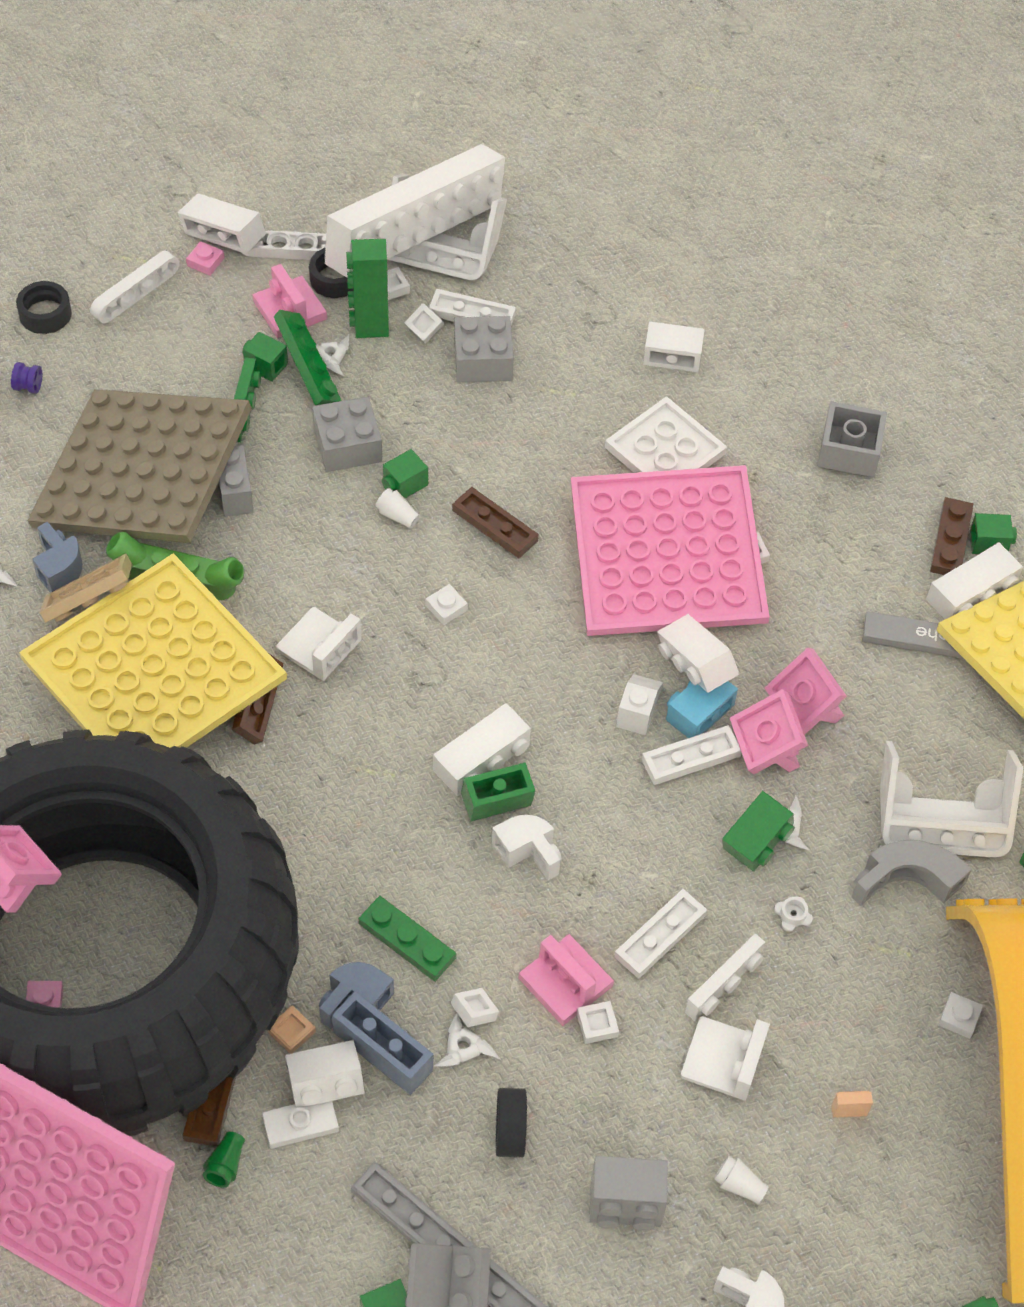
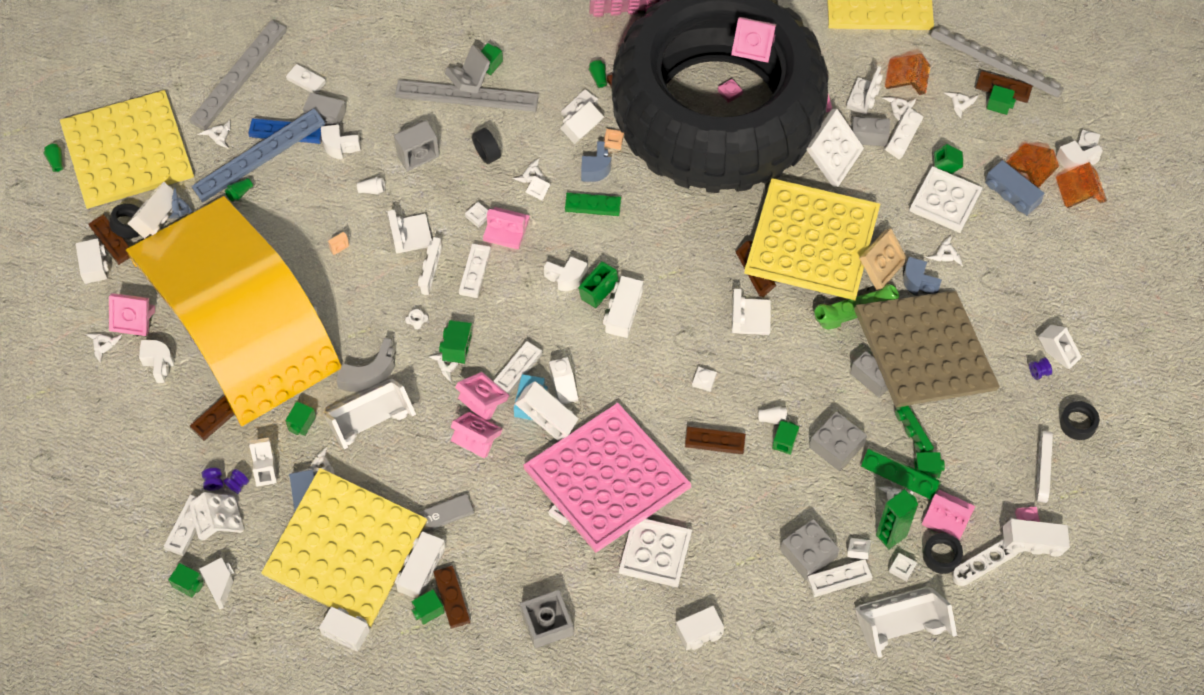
camera: 150 degrees right, 5 degrees up
white brick [325,144,505,277] -> none
sand blue brick [332,991,434,1095] -> none

